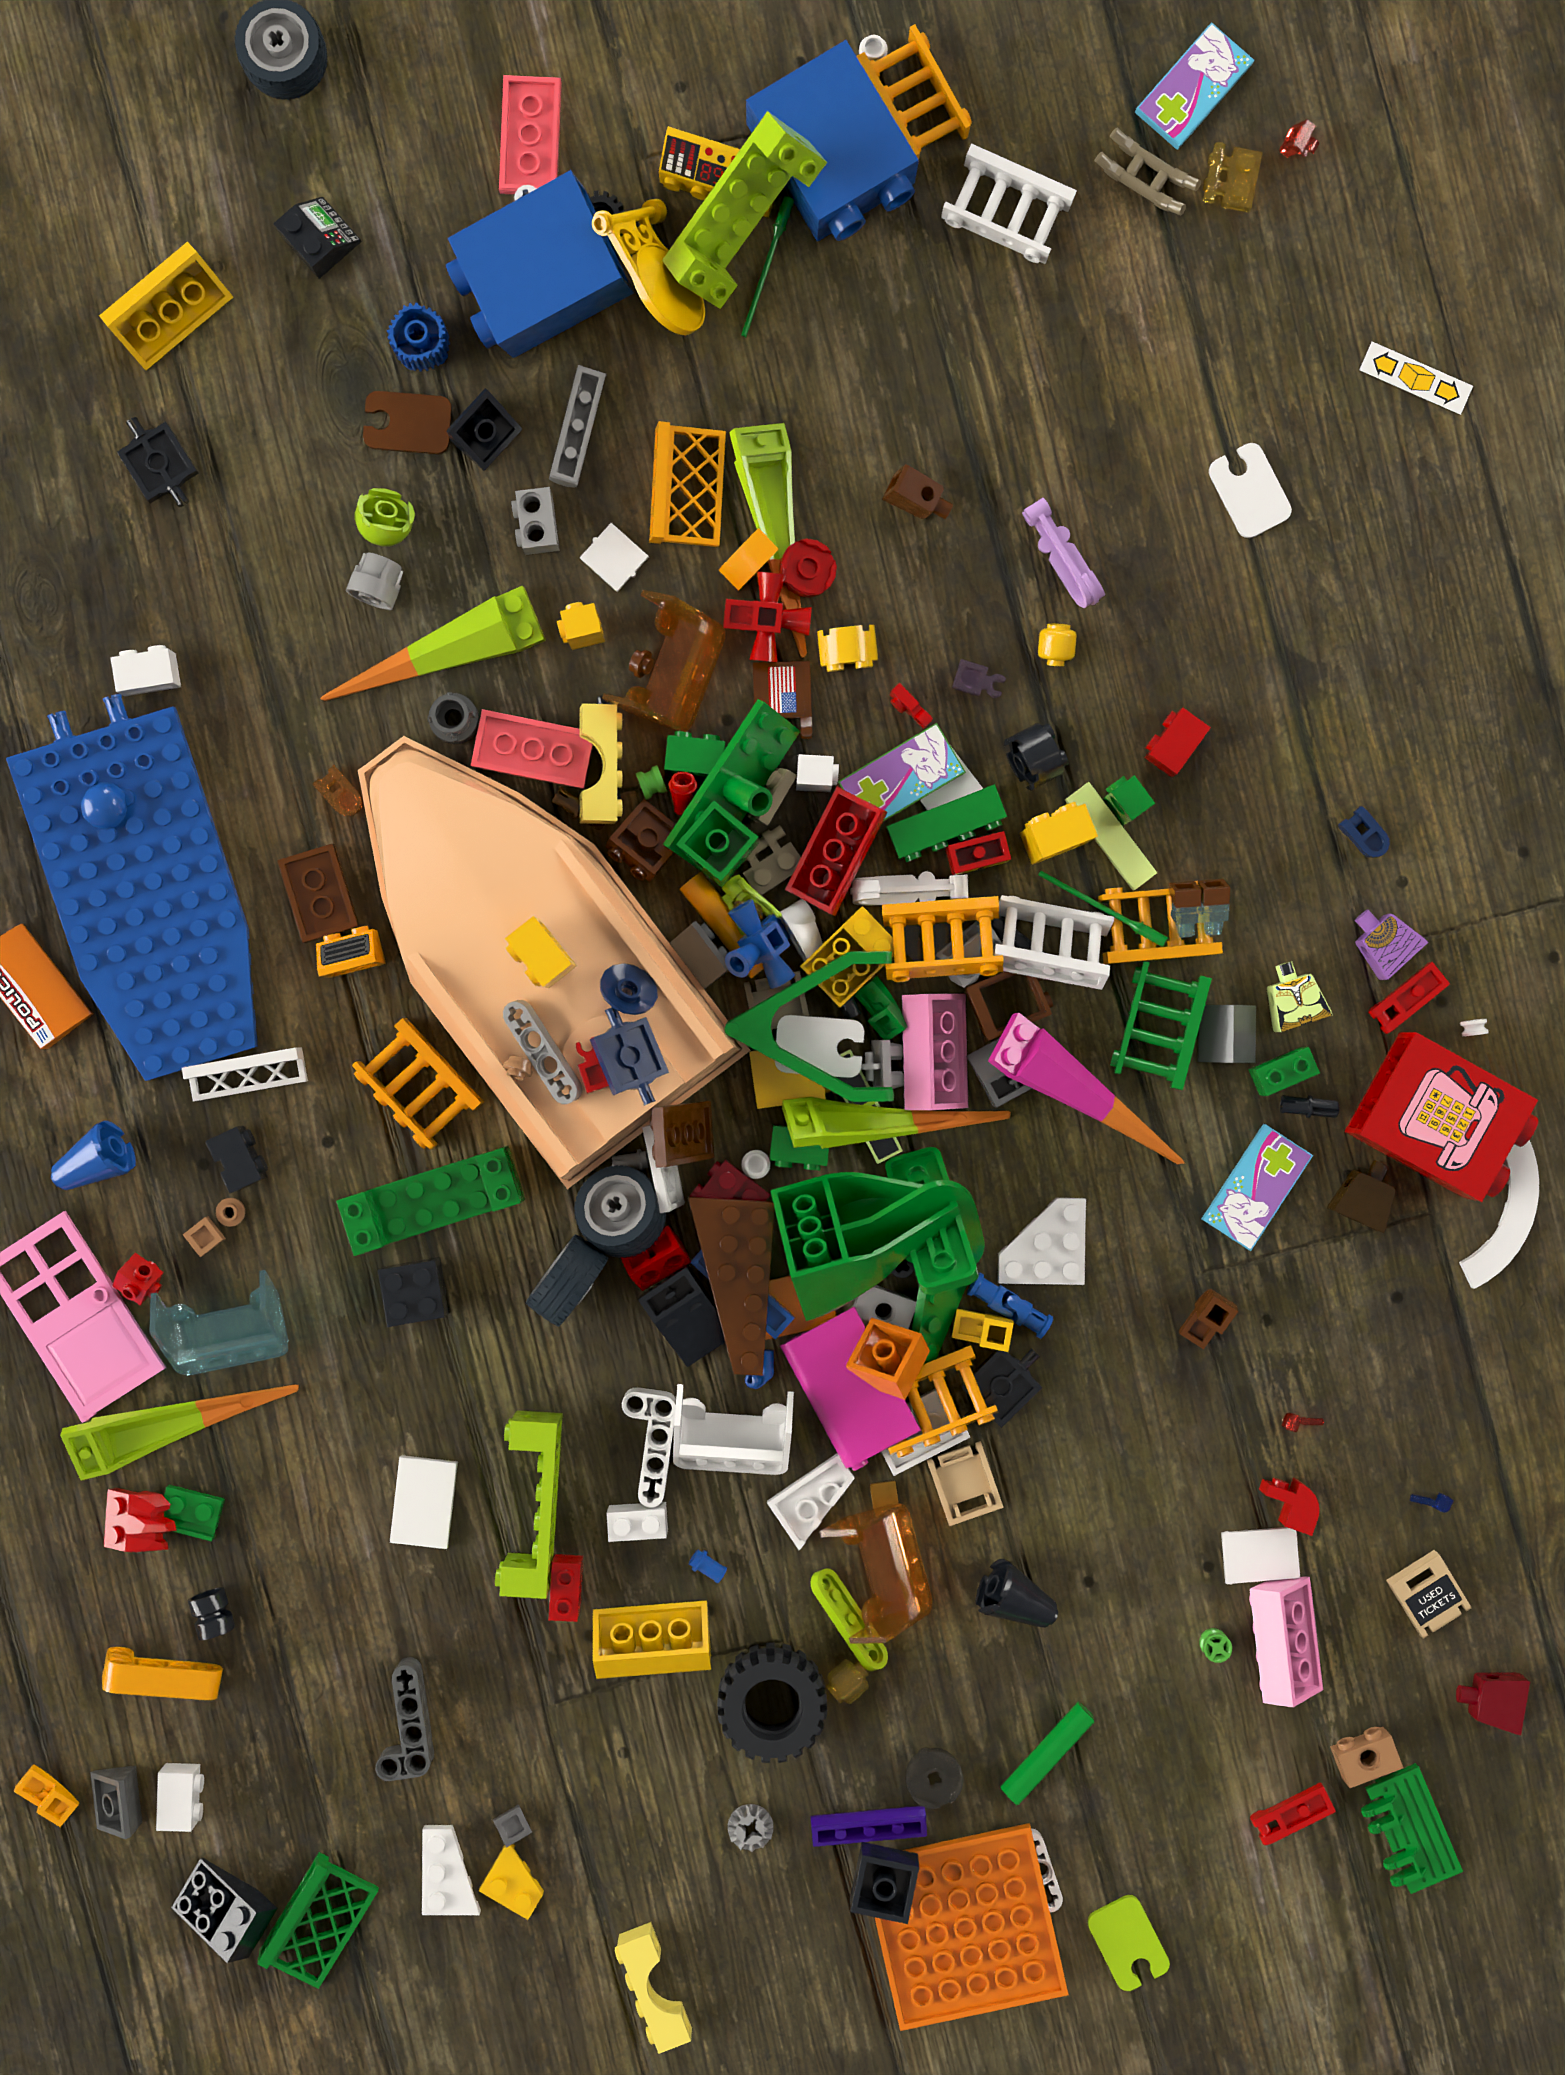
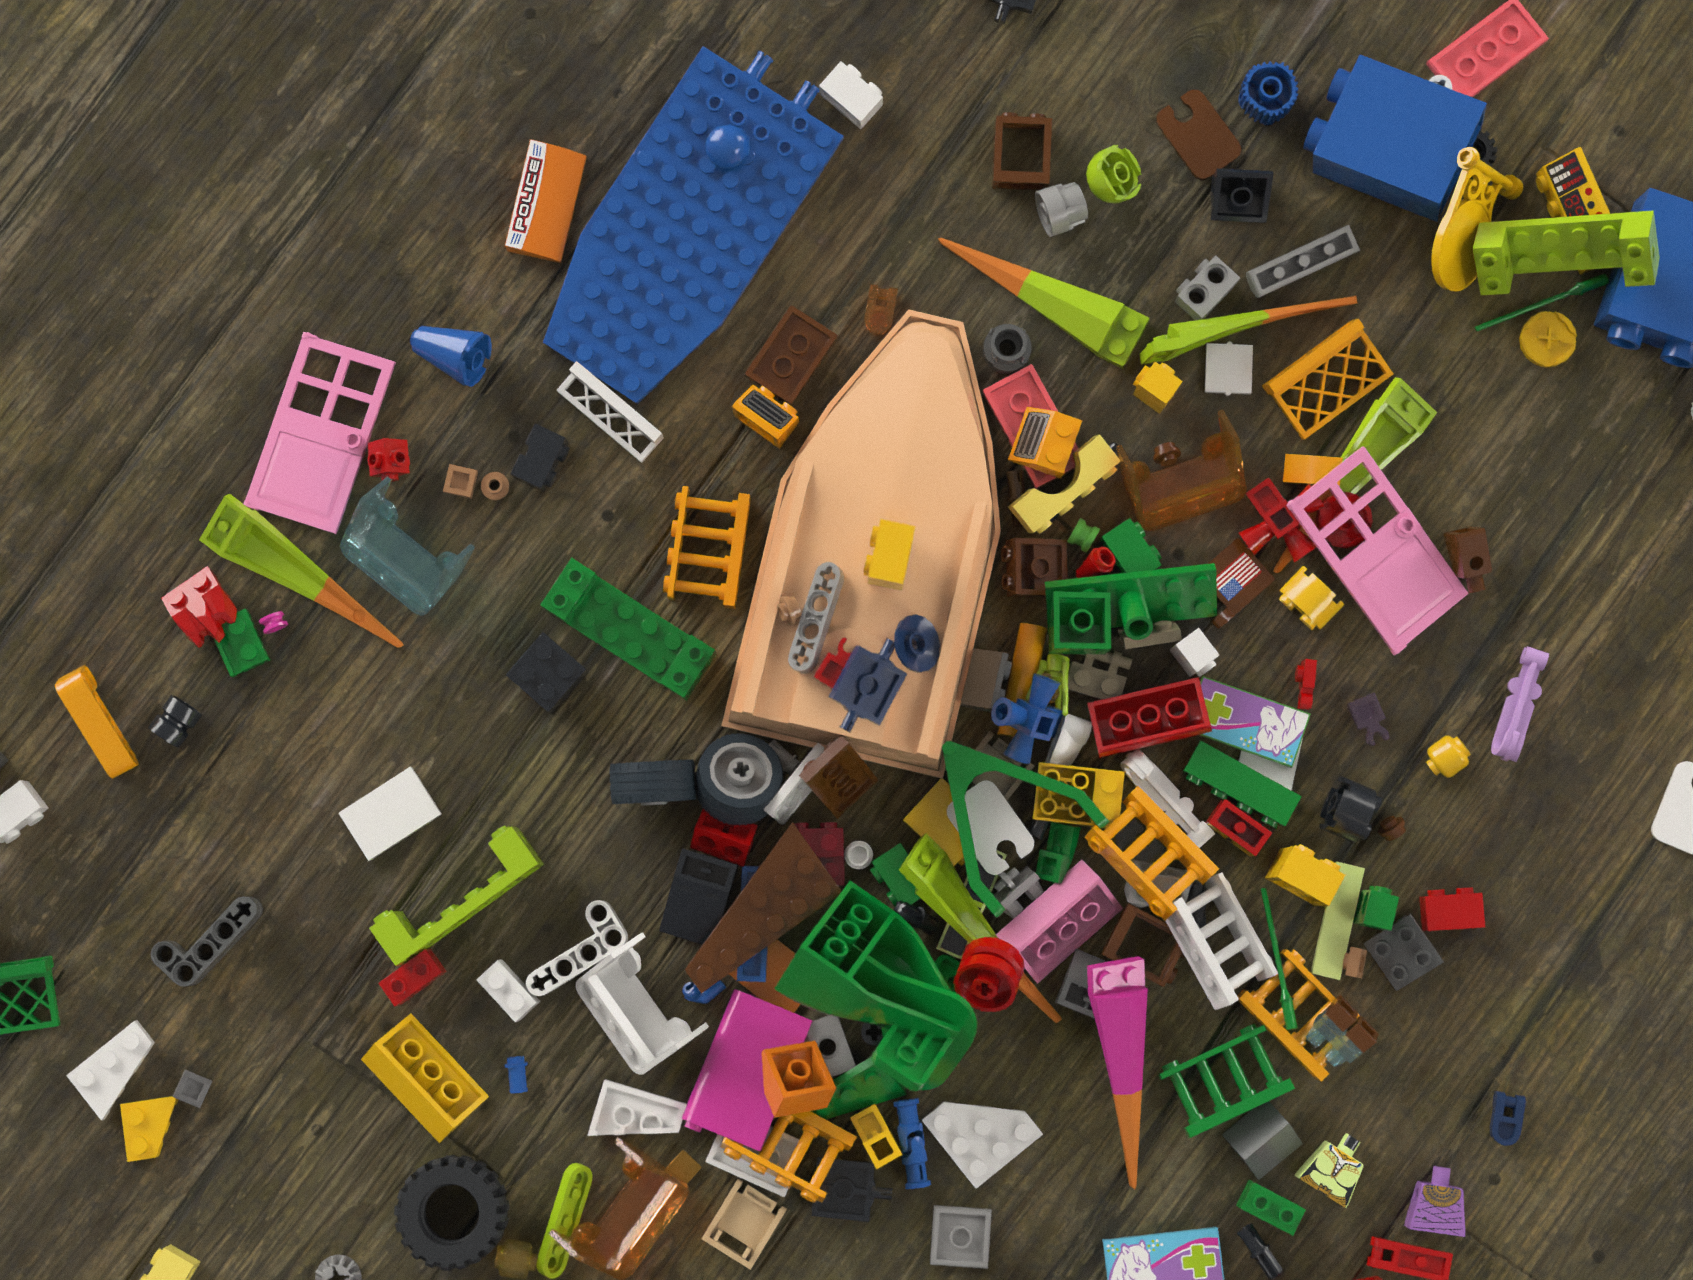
camera: 50 degrees right, 5 degrees down
none -> dark pink bush [259,611,288,634]
none -> black axle [894,900,939,935]
none -> light grey tile [930,1205,992,1269]
none -> red wheel [954,937,1025,1012]
none -> reddish brown window [992,112,1052,190]
none -> light orange slope [1008,407,1082,479]
none -> lime plate [1139,296,1357,365]
none -> bright pink door [1286,446,1469,655]
none -> medium nougat plate [1343,947,1367,979]
none -> dark grey hinge [1363,914,1444,991]
none -> reddish brown plate [1378,816,1406,841]
none -> yellow tile [1519,311,1577,367]

